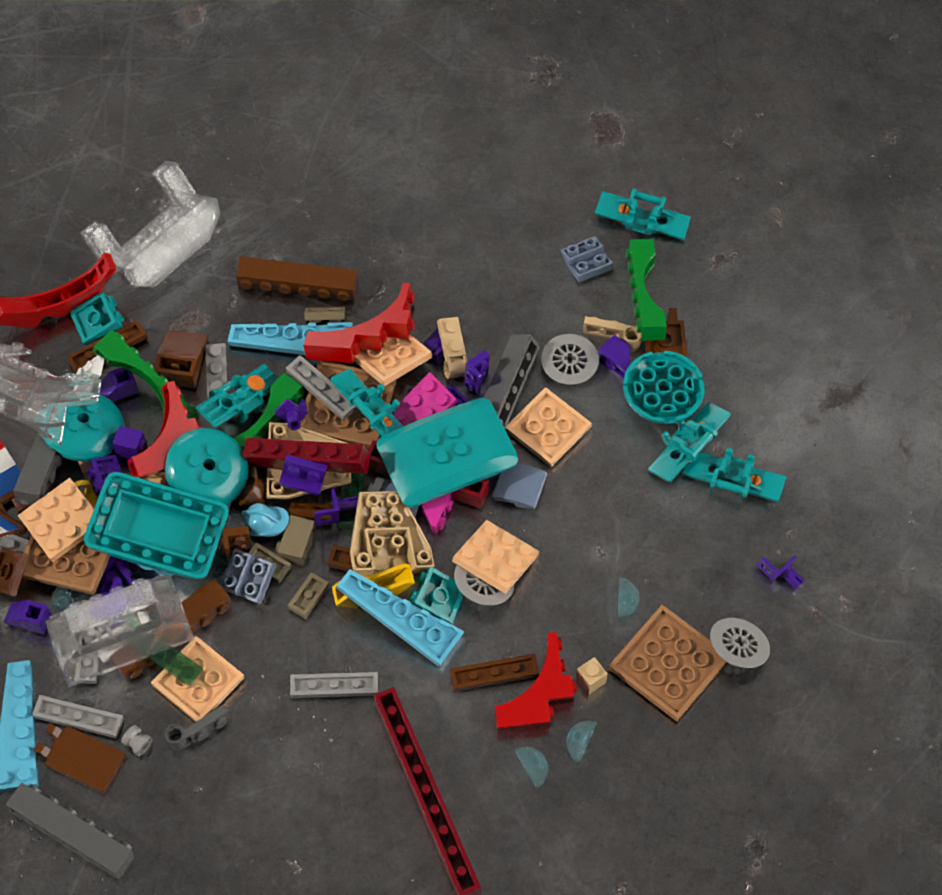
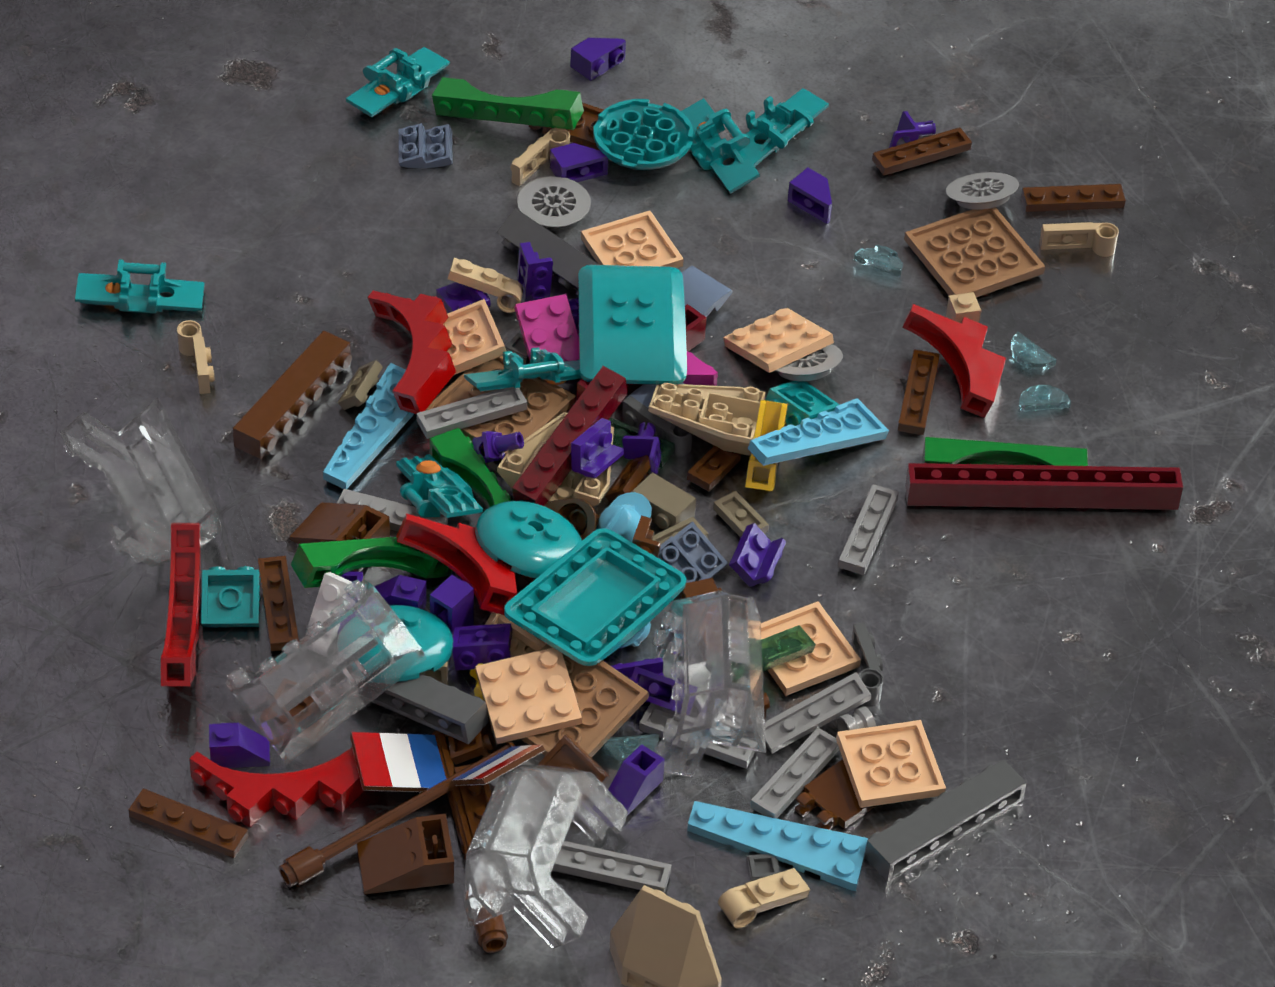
camera: 70 degrees left, 15 degrees down
none -> teal piece [75,259,205,313]
none -> tan plate [177,320,215,394]
none -> dark purple slope [364,575,426,612]
none -> dark purple slope [570,38,626,81]
none -> dark purple bracket [729,523,786,587]
none -> light grey plate [757,672,871,754]
none -> dark purple slope [787,167,832,224]
none -> light nougat plate [836,720,946,808]
none -> reddish brown plate [872,127,972,175]
none -> green arch [922,437,1088,466]
none -> reddish brown plate [1021,184,1126,212]
none -> tan plate [1039,222,1119,257]

